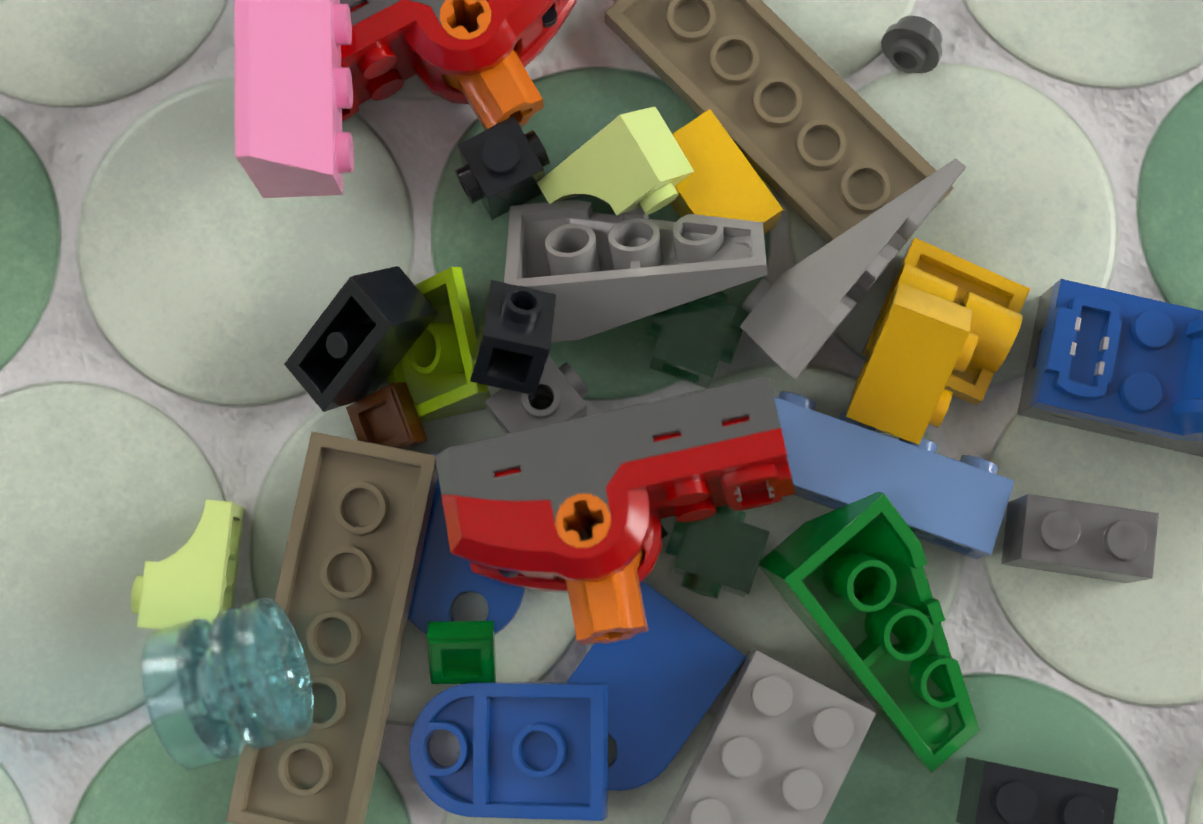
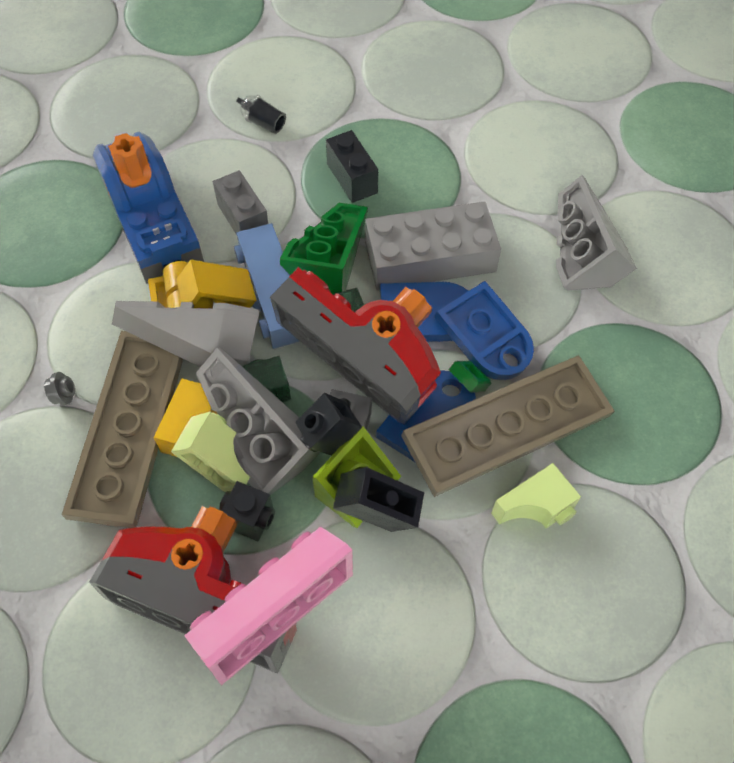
camera: 125 degrees left, 20 degrees down
clear light blue wheel [141,598,314,770] -> none
reddish brown tile [346,382,428,450] -> none

